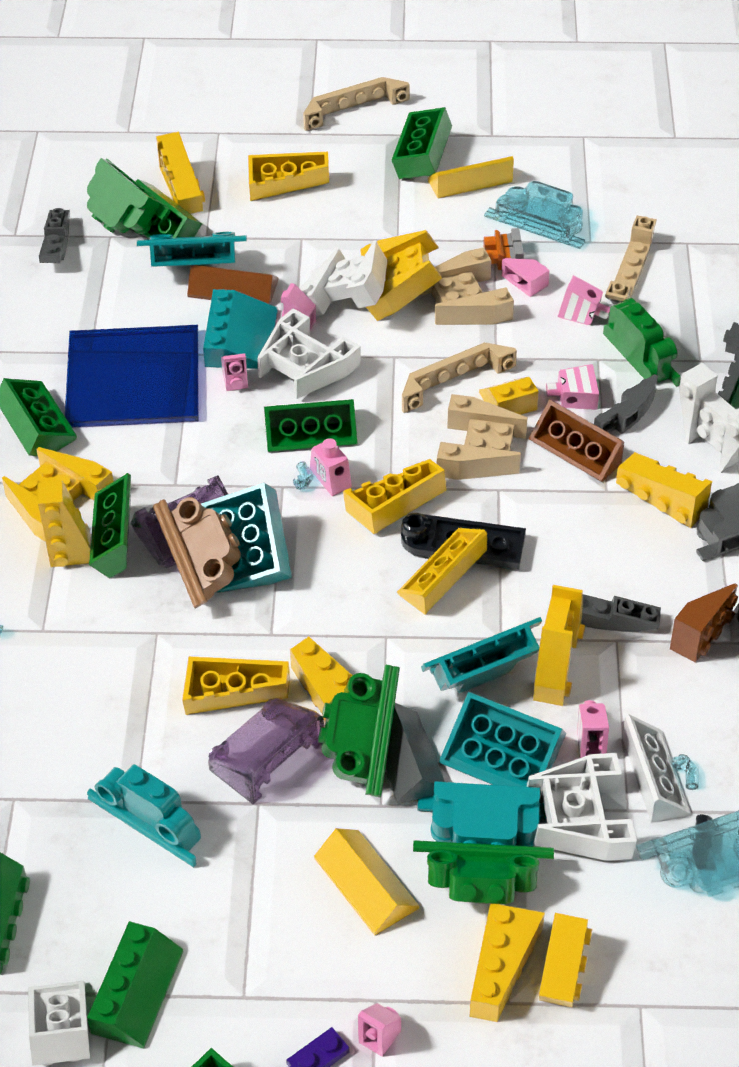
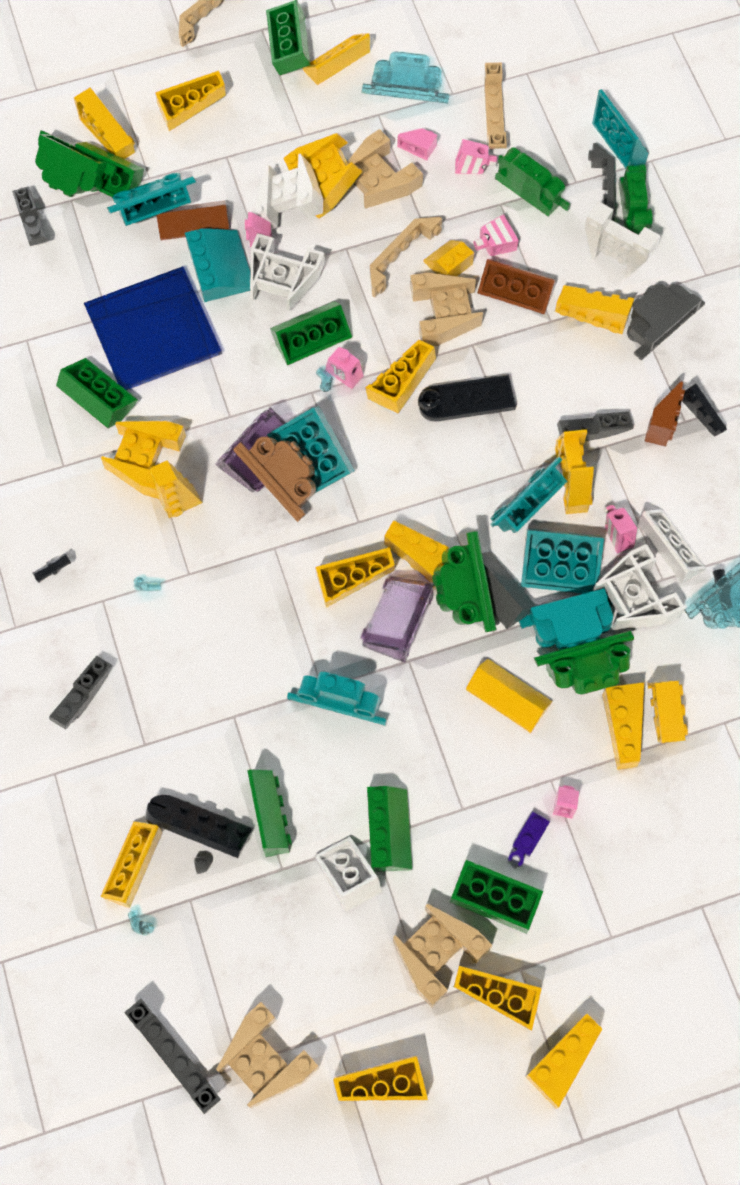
camera: 20 degrees left, 20 degrees up
green slope [89,473,131,579] -> none
bright pink slope [221,354,248,391] -> none
yellow slope [397,528,487,615] -> none
orange hips [483,228,524,270] -> none
dark grey slope [594,374,658,434] -> none
clear light blue arm [672,754,699,790] -> none

